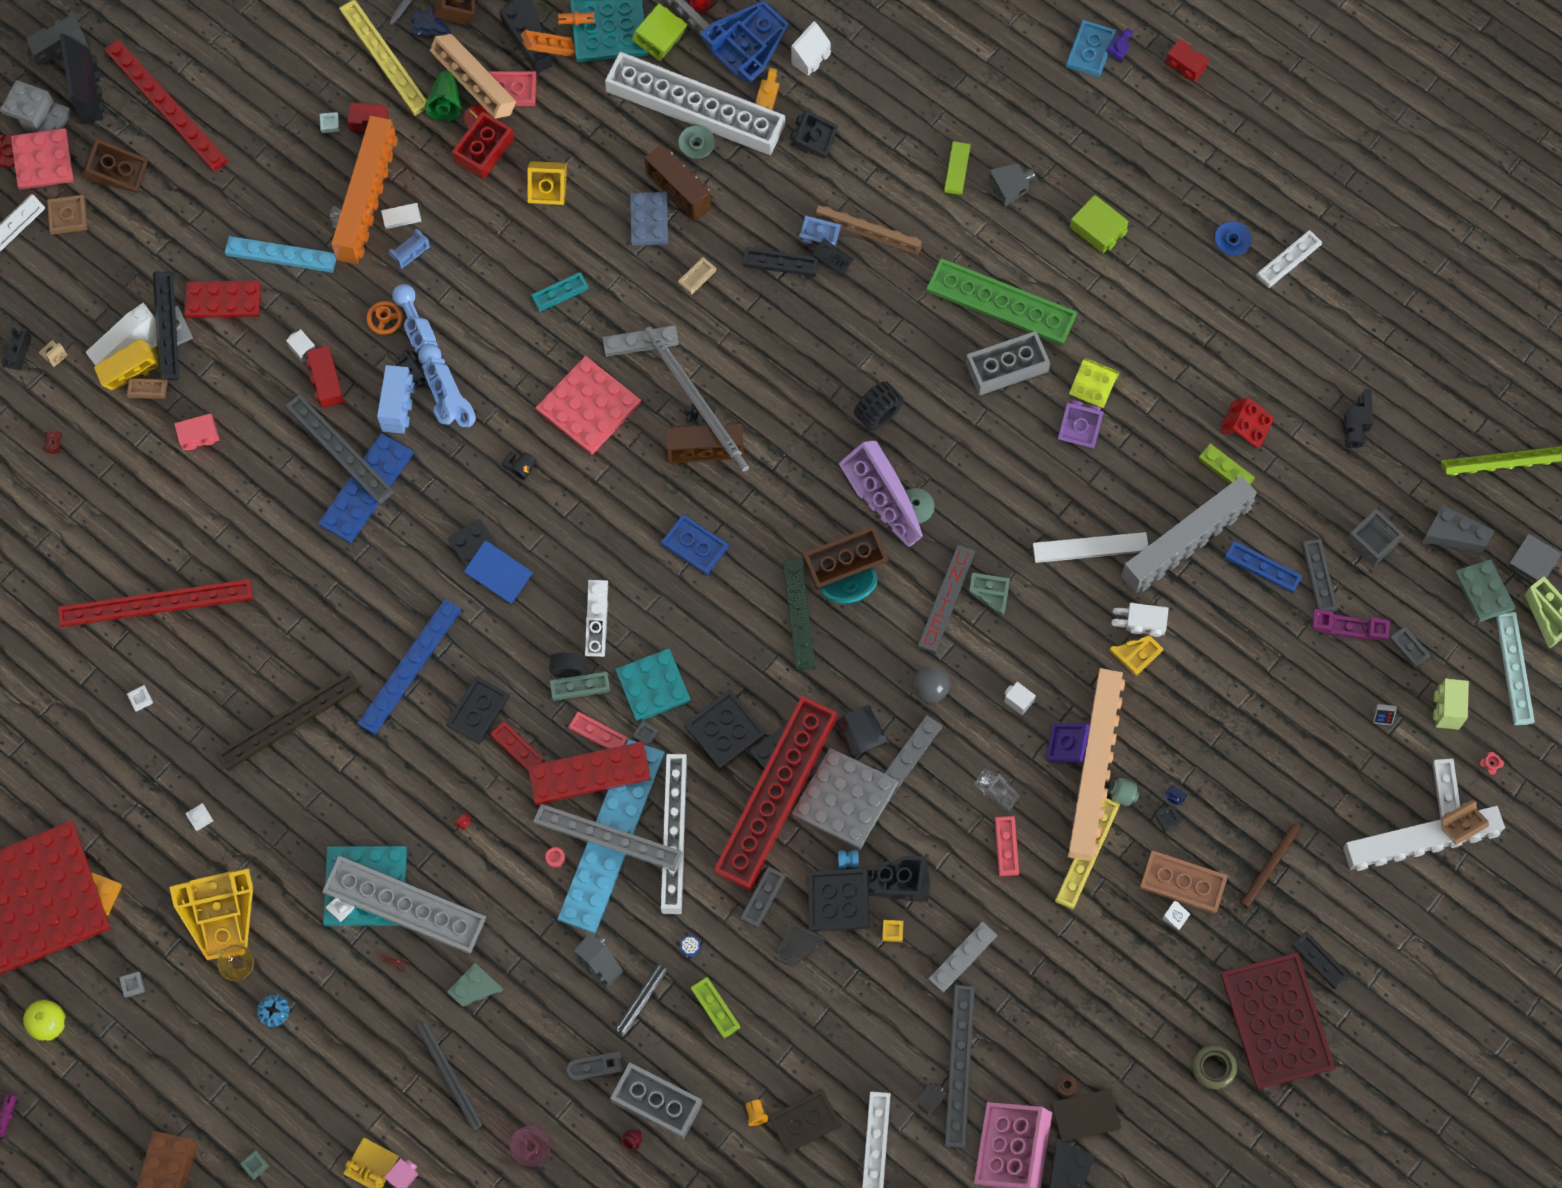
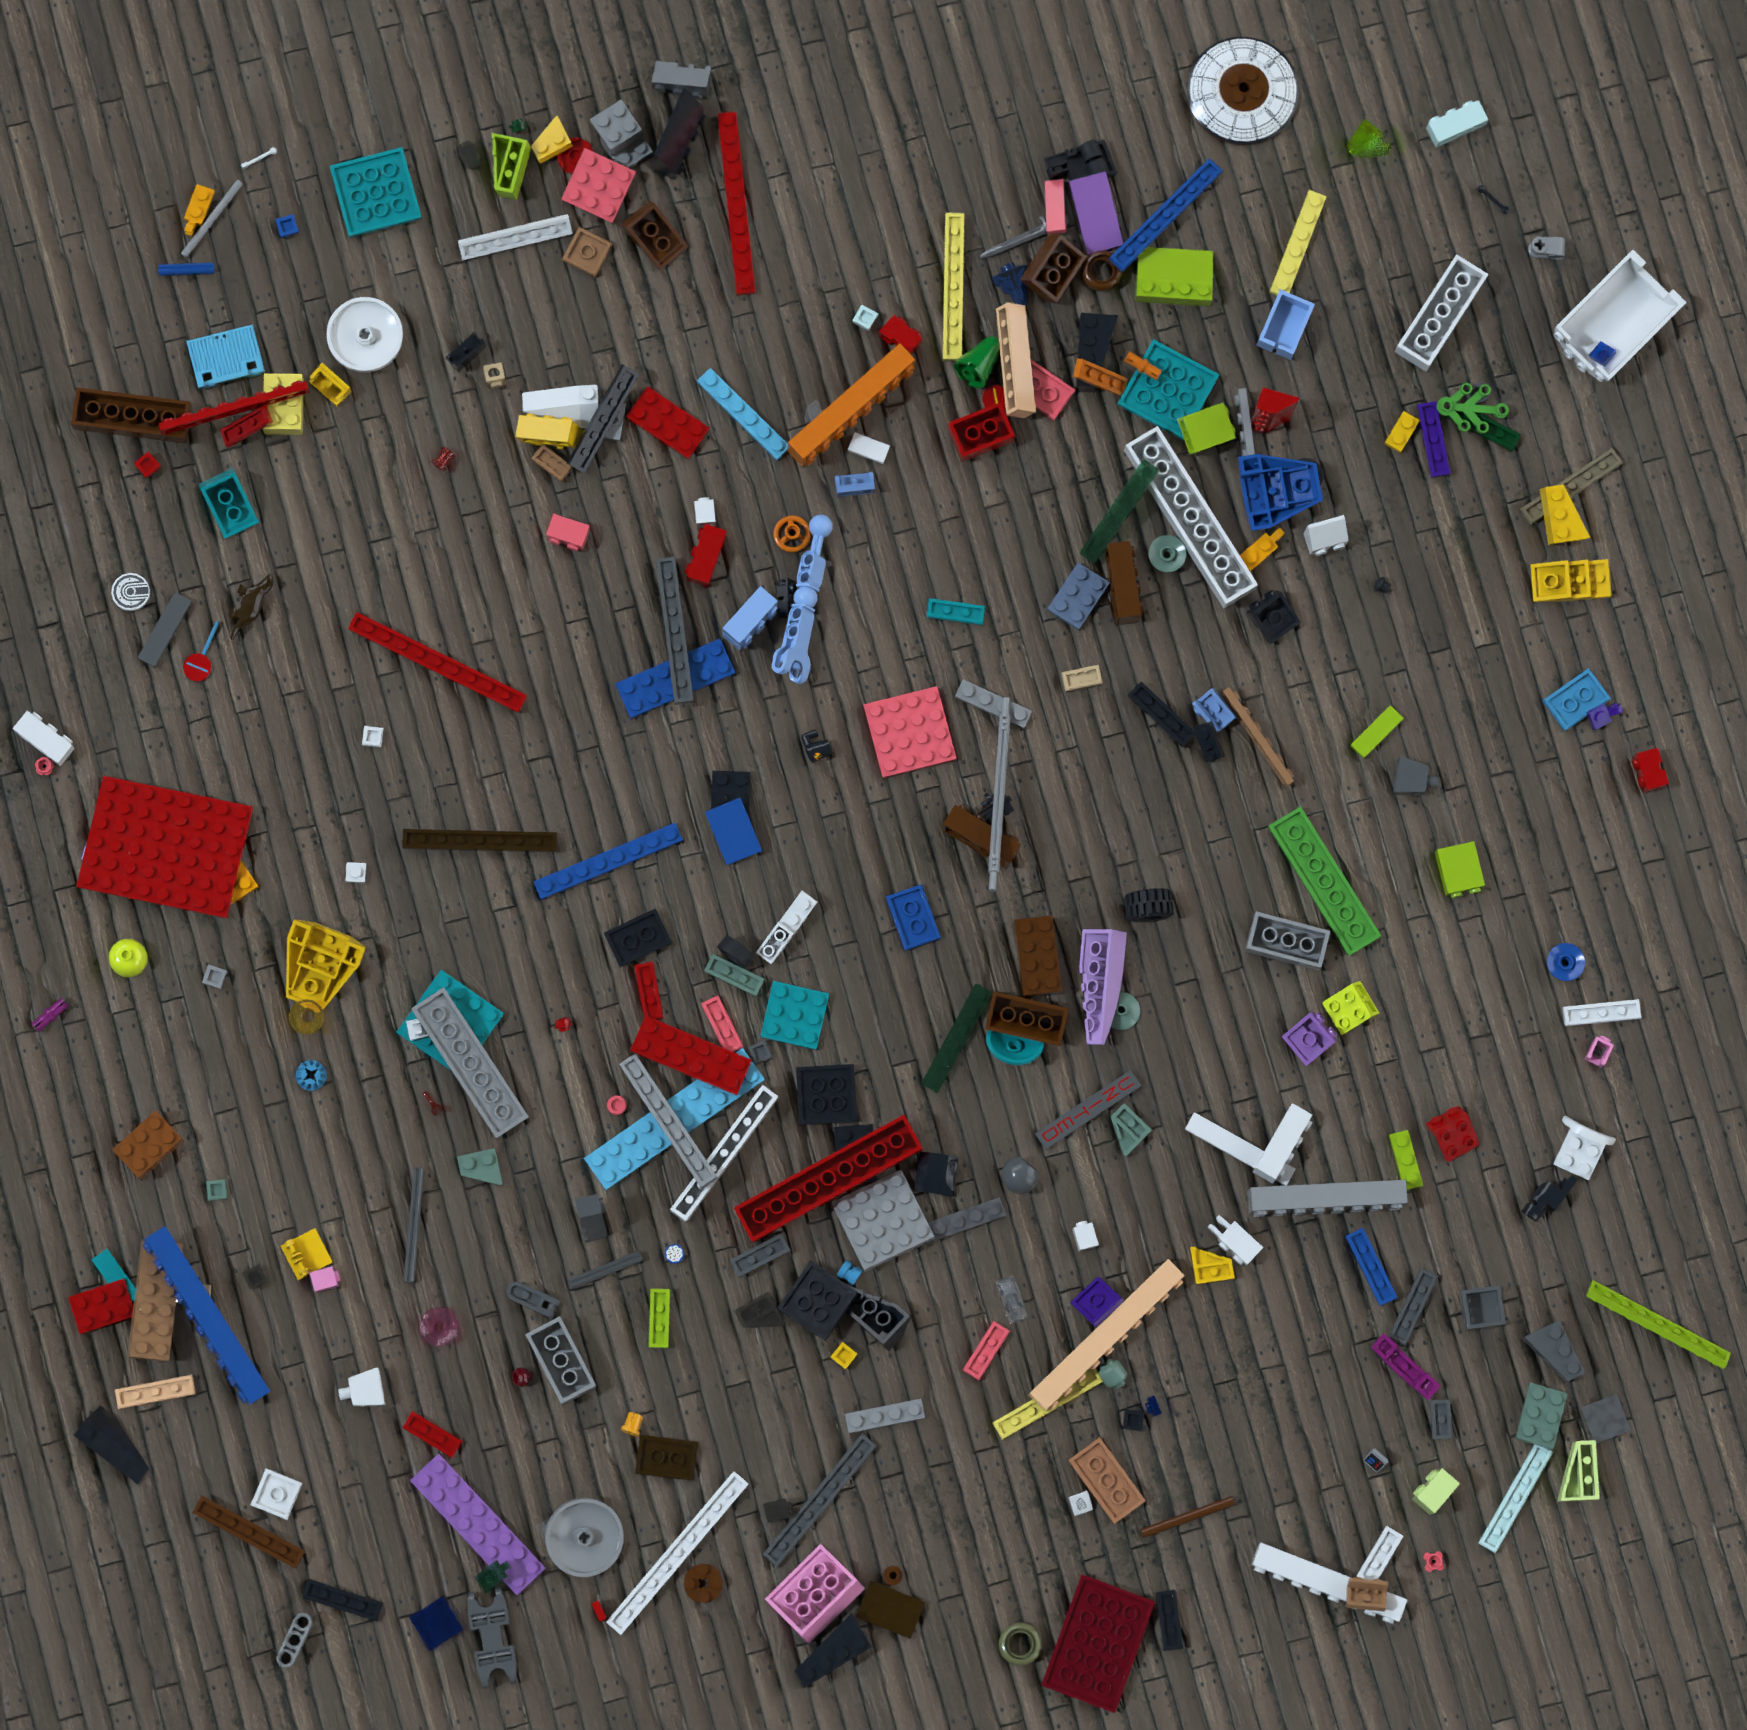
camera: 25 degrees right, 10 degrees up
yellow slope [528,161,567,205] -> none
none -> reddish brown brick [1013,915,1062,998]
none -> clear green plate [1079,459,1160,564]
none -> white brick [1253,1103,1312,1184]
none -> black piece [1374,577,1391,593]
none -> white piece [1553,1116,1616,1180]
none -> bright pink window [1584,1036,1614,1068]

